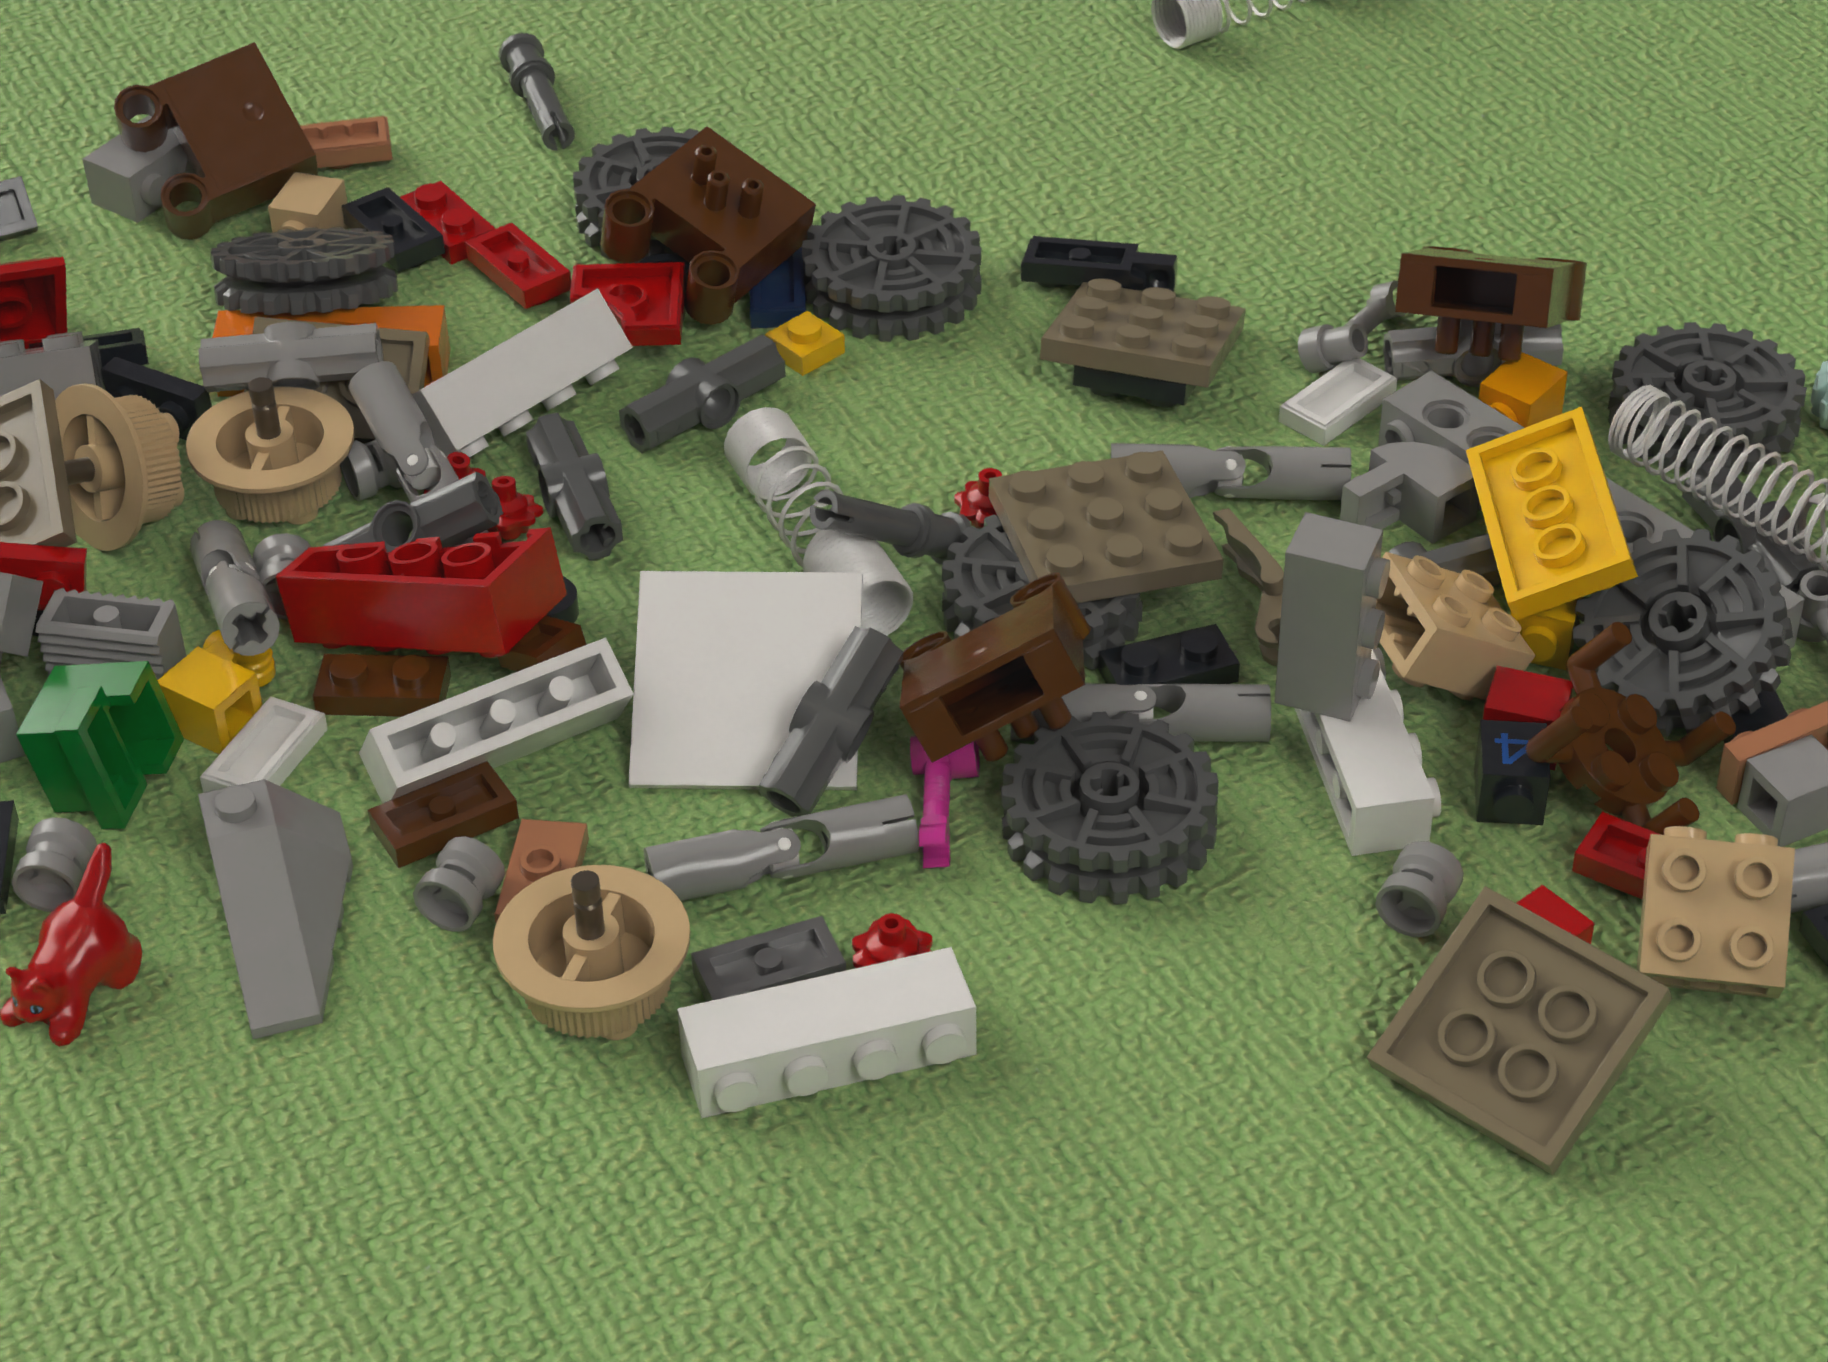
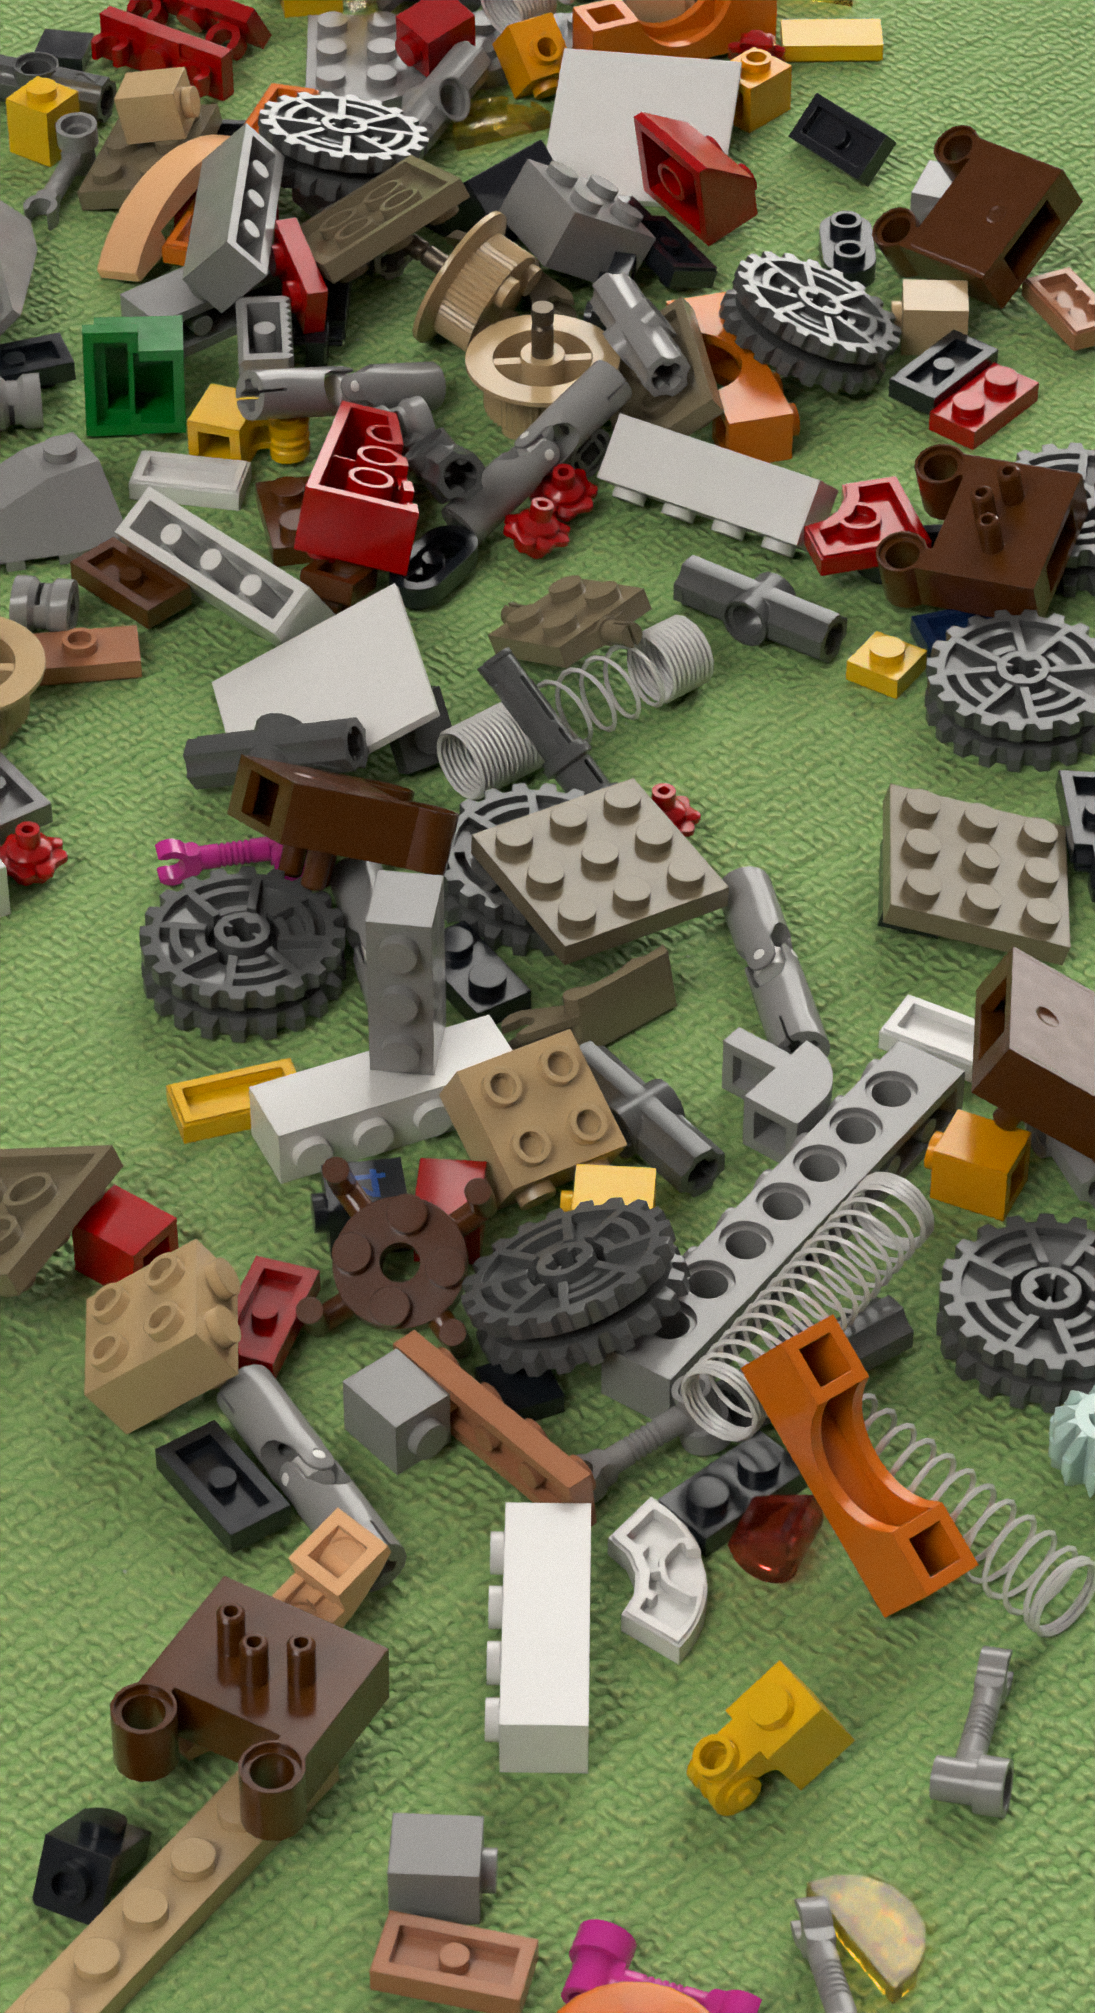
camera: 75 degrees right, 0 degrees up
red plate [465,222,571,309] -> none
dark grey piece [526,413,623,560] -> none
light grey piece [644,794,919,901] -> none
light grey wheel [1375,841,1464,937] -> none
yellow plate [1466,406,1638,620] -> none
none -> yellow tile [166,1058,297,1144]
none -> dark tan plate [488,575,652,668]
none -> black plate [819,210,876,287]

